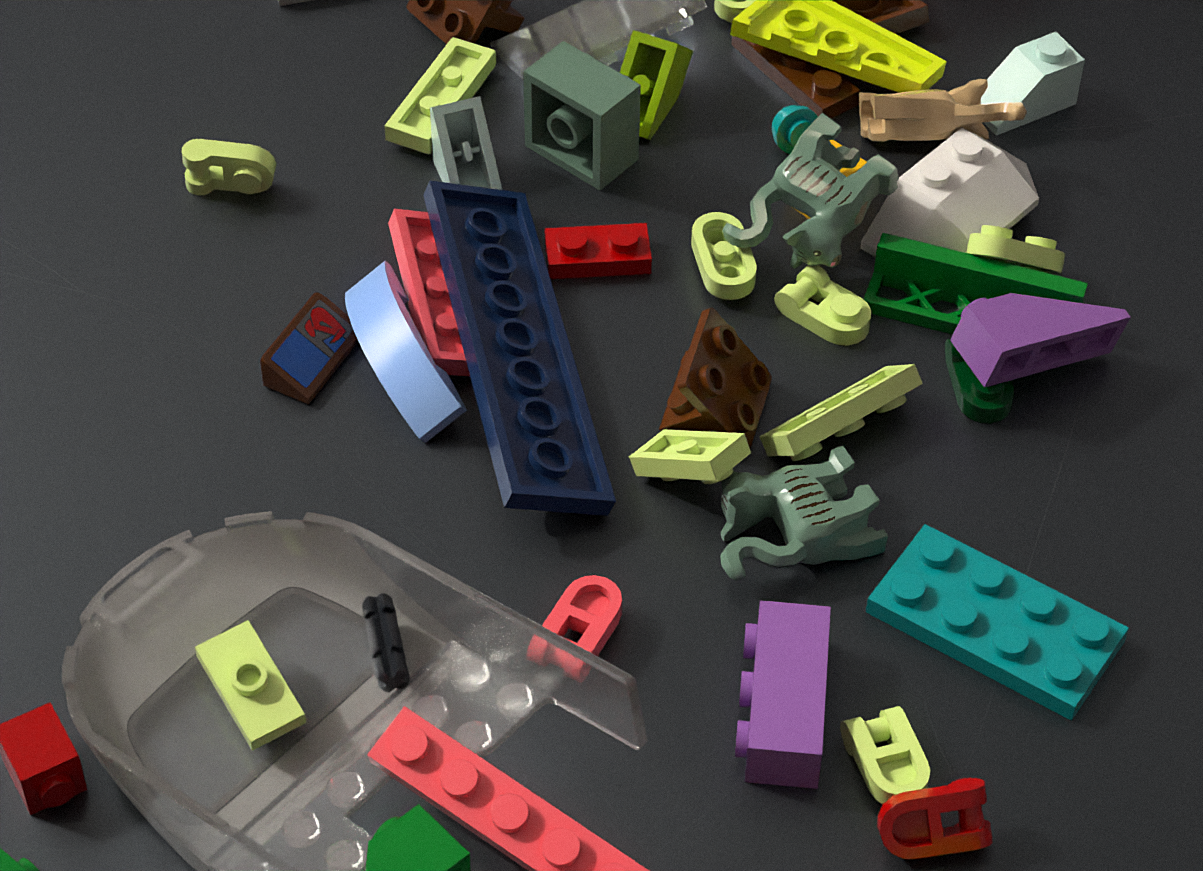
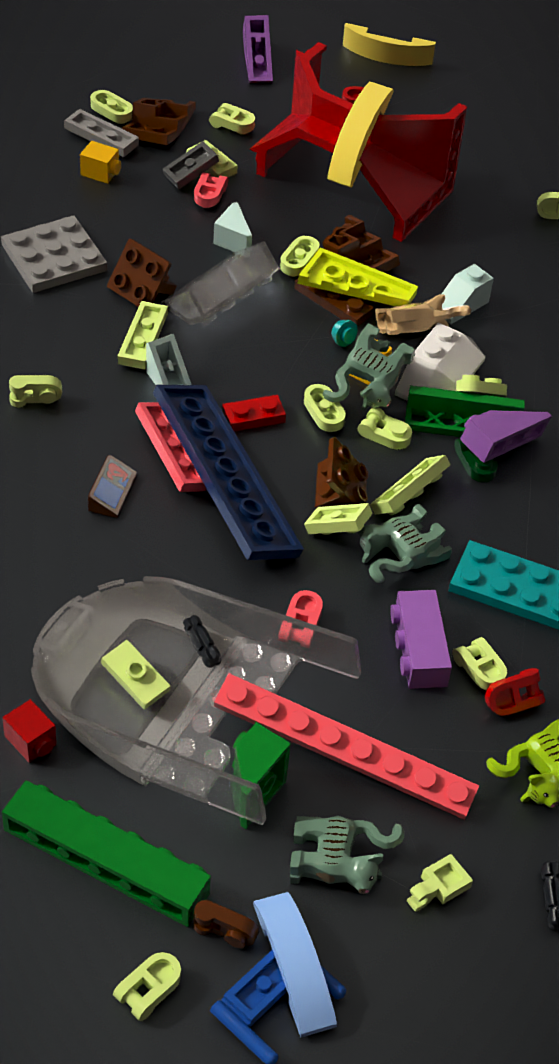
camera: 15 degrees left, 0 degrees up
light blue slope [345,261,467,443] -> none
sand green brick [524,41,641,191] -> none
lime slope [620,30,693,140] -> none

